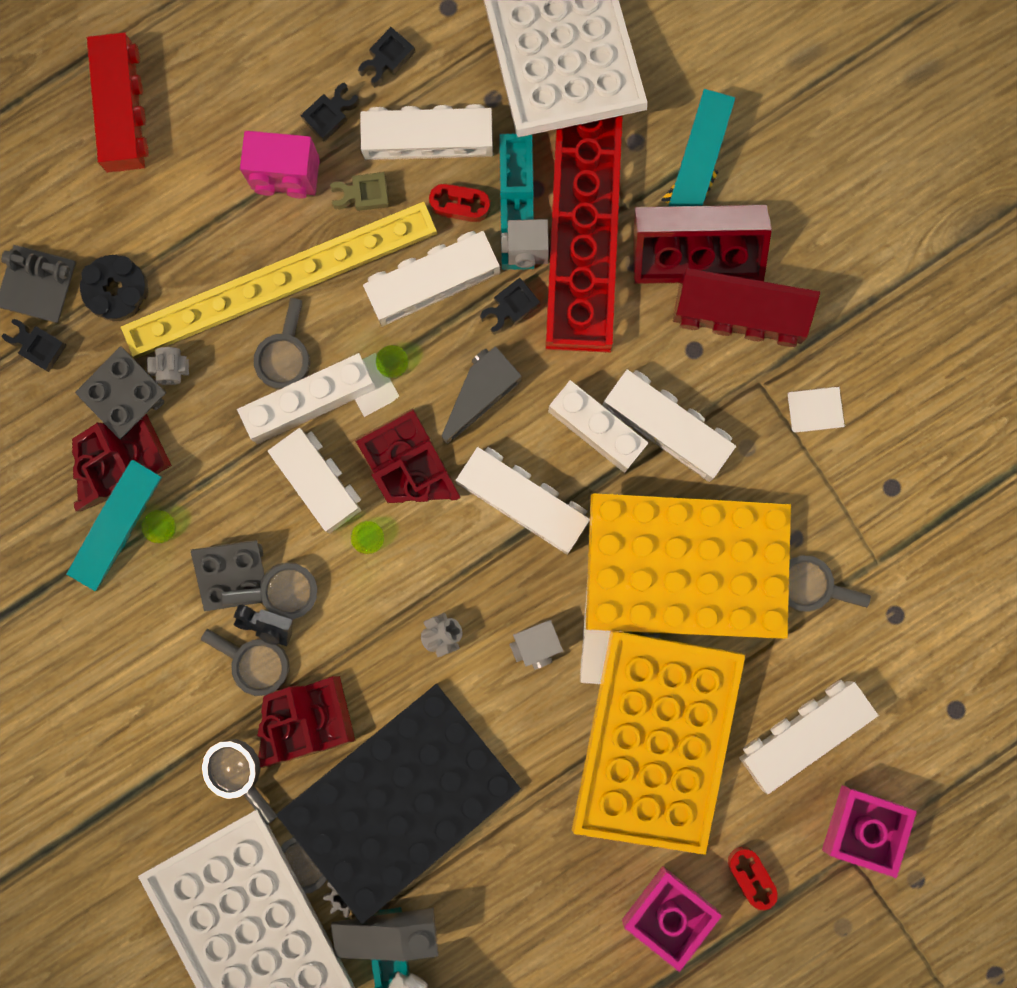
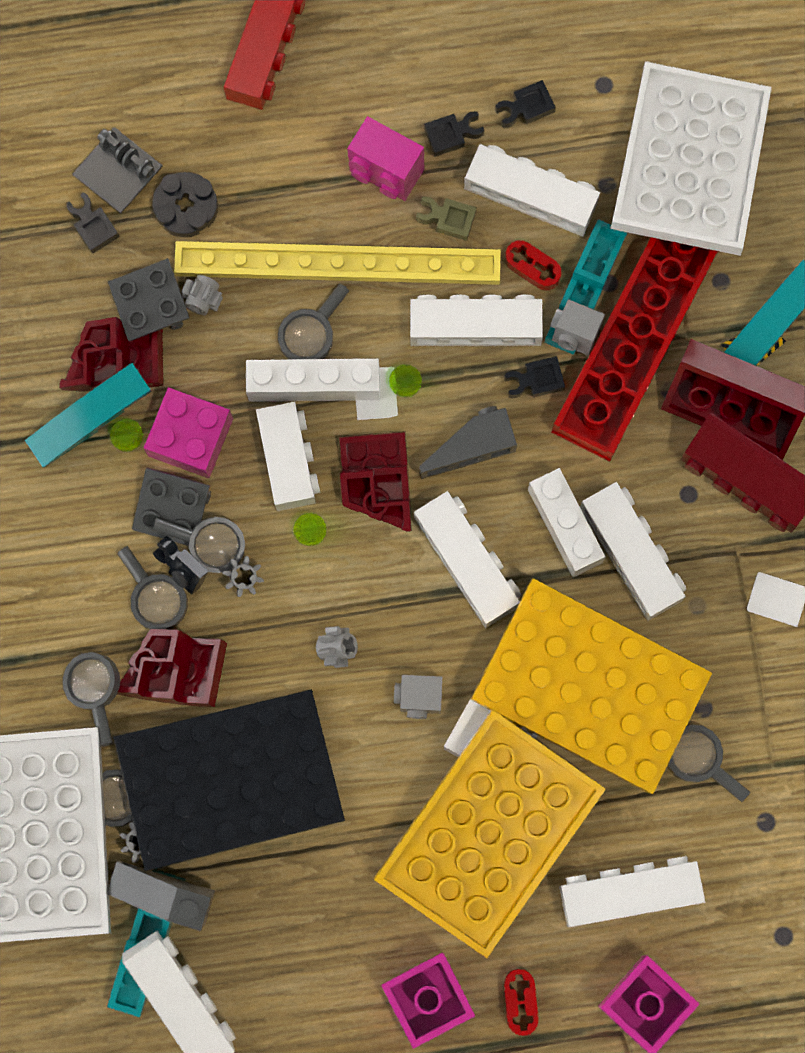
camera: 25 degrees right, 5 degrees down
none -> dark pink brick [144,387,233,479]
none -> light grey gear [222,556,264,597]

